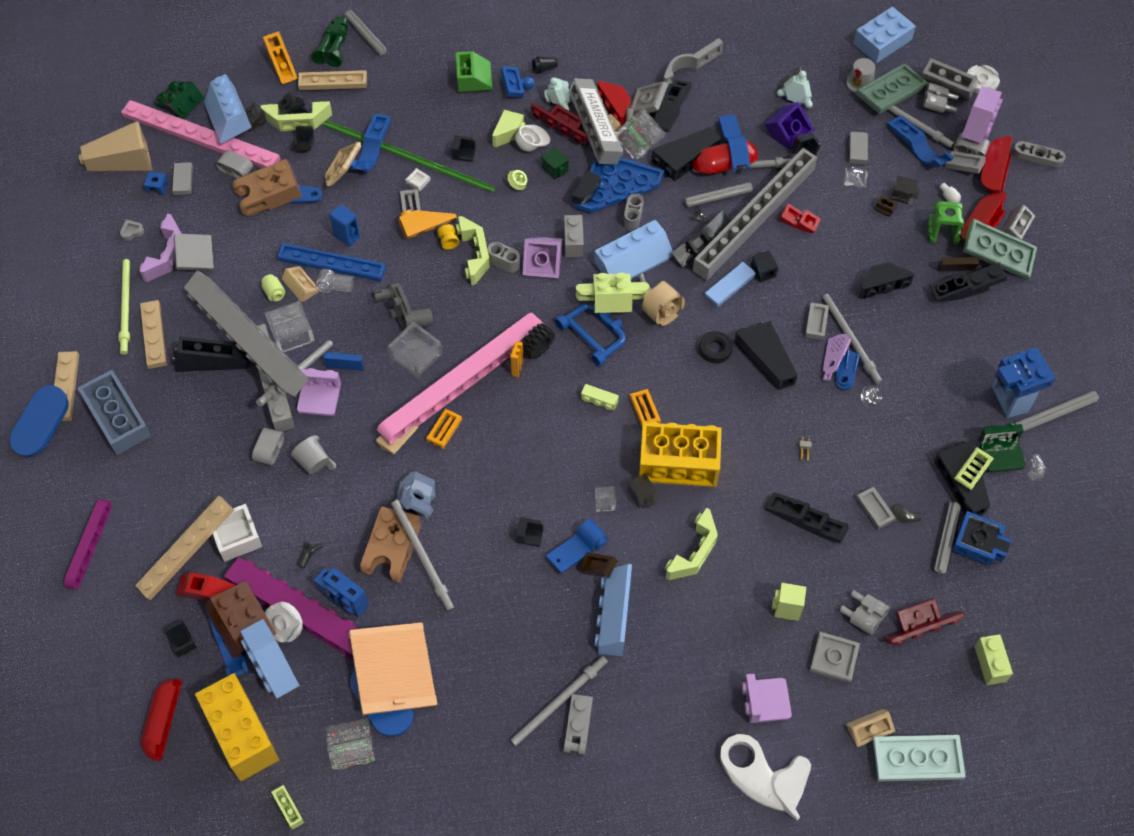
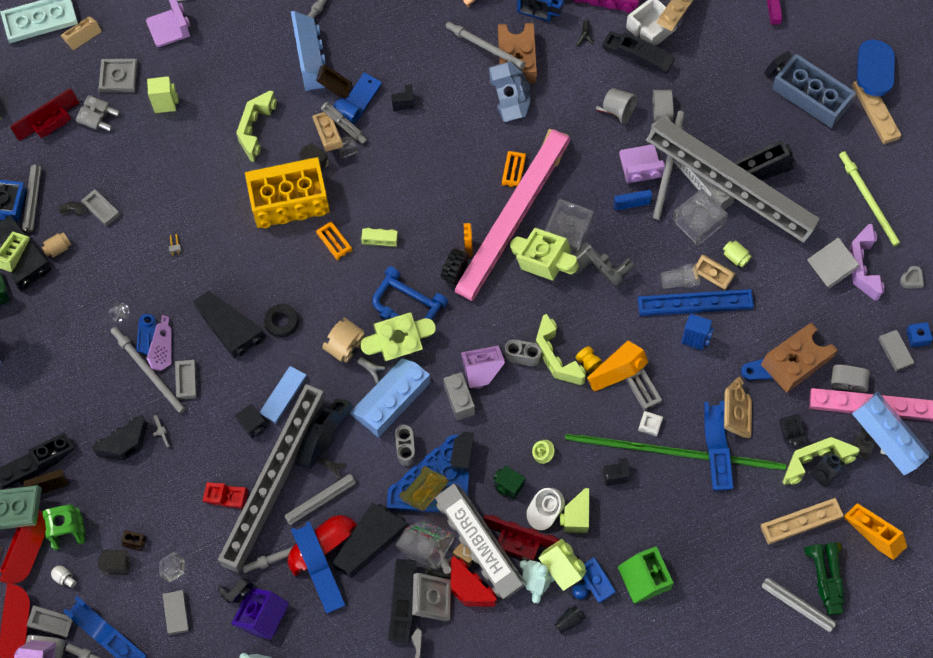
camera: 165 degrees right, 5 degrees up
tan plate [140,300,167,369] -> none
black slope [765,492,849,544] -> none
none -> tan brick [41,232,71,258]
none -> light grey piece [153,415,170,448]
none -> tan tile [312,112,343,152]
none -> light grey piece [321,102,367,145]
none -> clear yellow plate [399,466,449,511]
none -> yellowish green brick [510,228,579,281]
none -> yellowish green brick [539,539,586,591]
none -> black slope [602,31,675,74]
none -> black plate [764,51,792,78]

